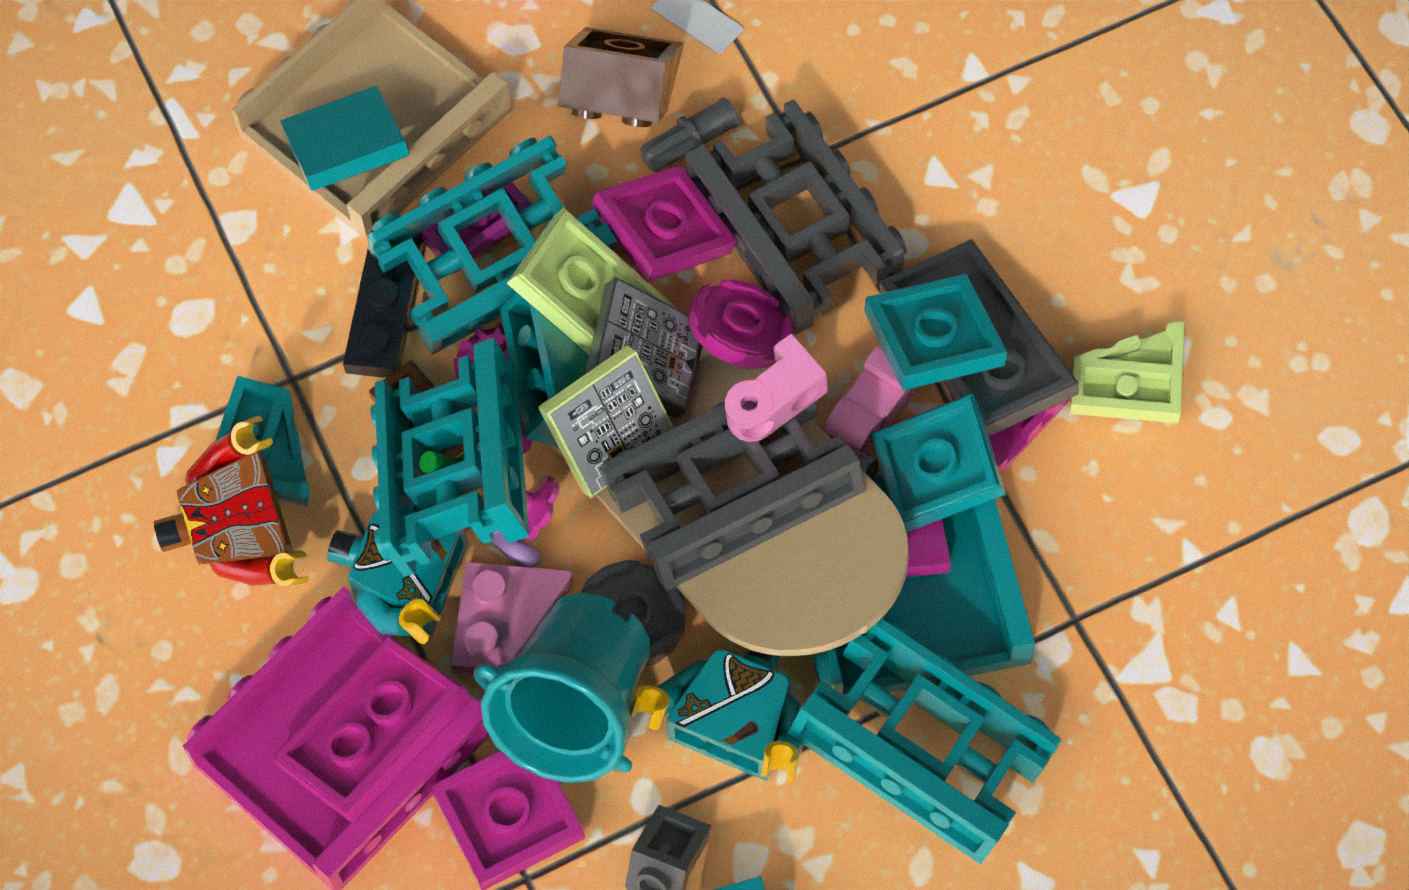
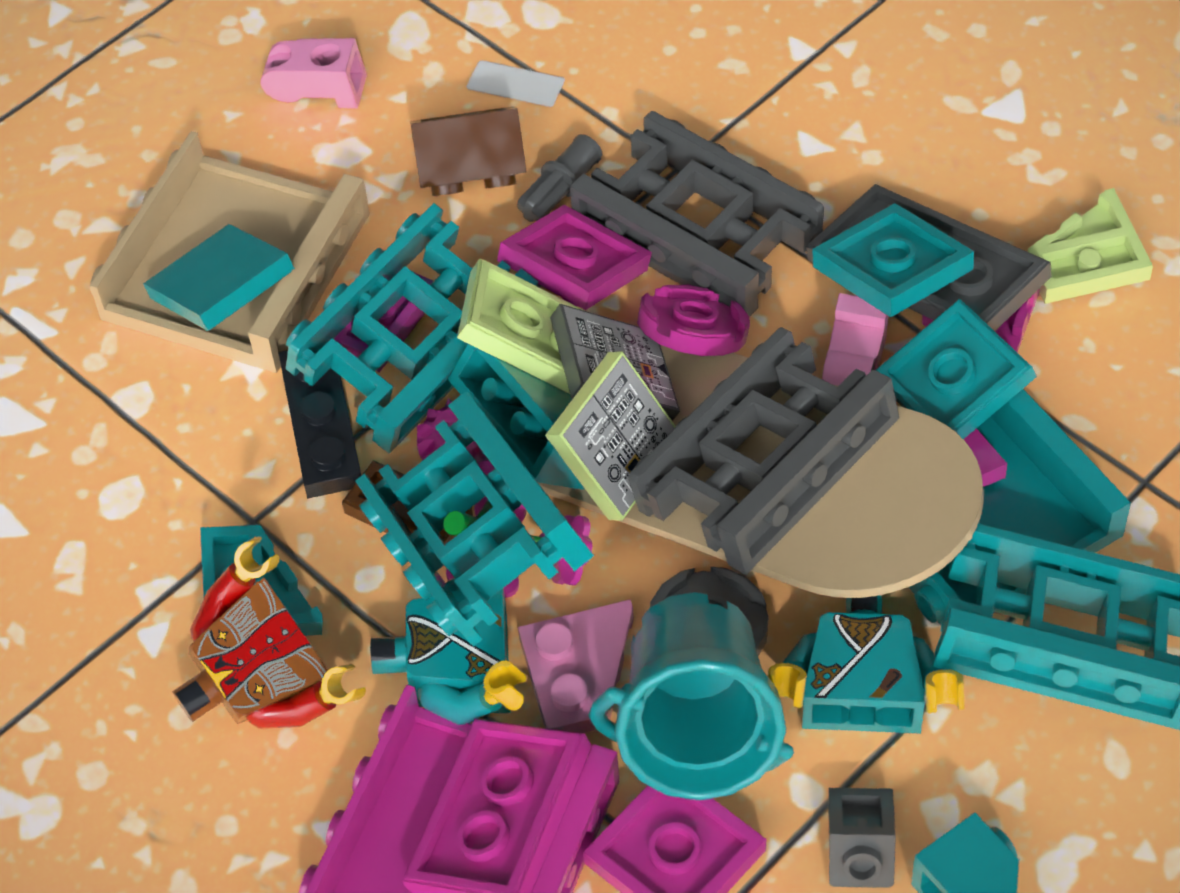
camera: 20 degrees left, 10 degrees down
lavender piece [491,531,541,568] -> none
bright pink leg [725,333,827,442] -> none

